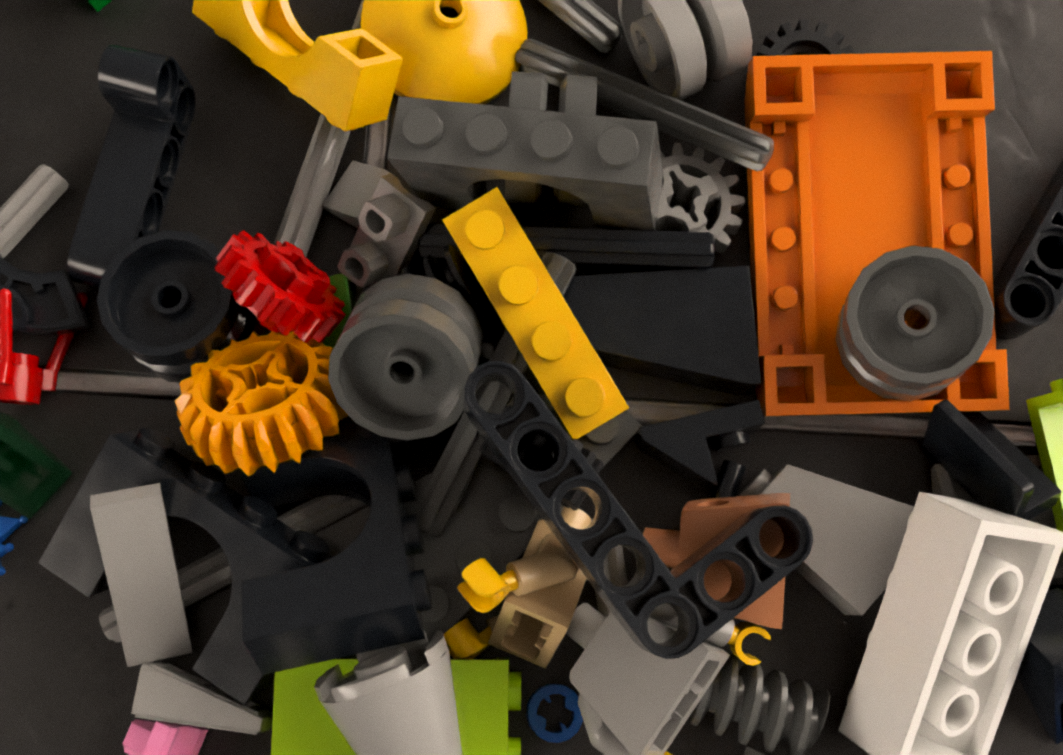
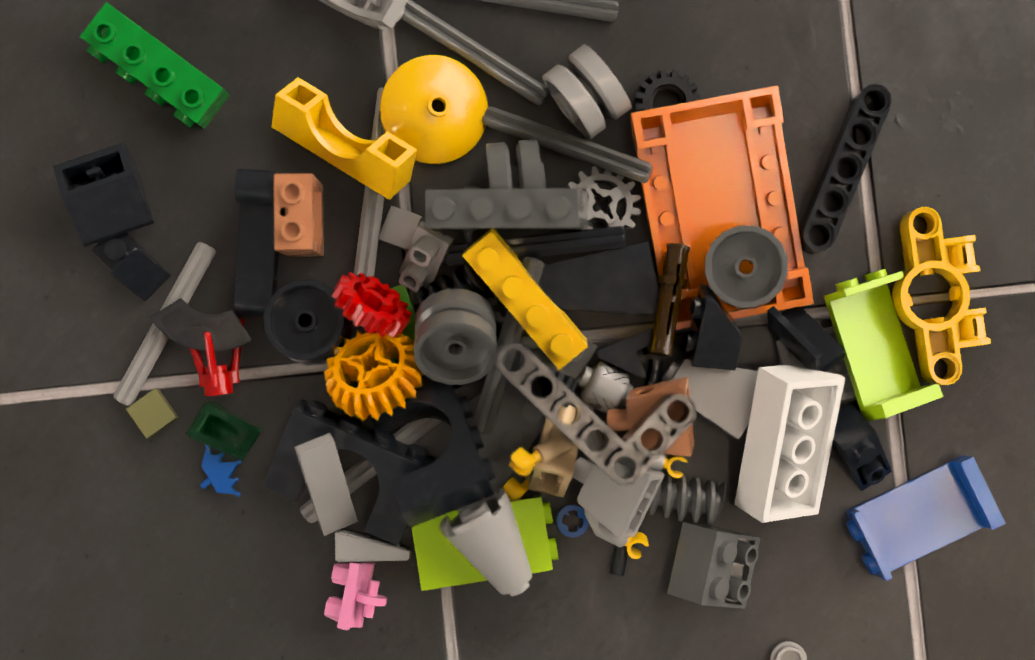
camera: 10 degrees left, 10 degrees up
none -> nougat window [274,174,324,257]
none -> light grey head [577,360,633,414]
none -> dark brown pin [648,243,690,357]
none -> black slope [682,284,743,370]

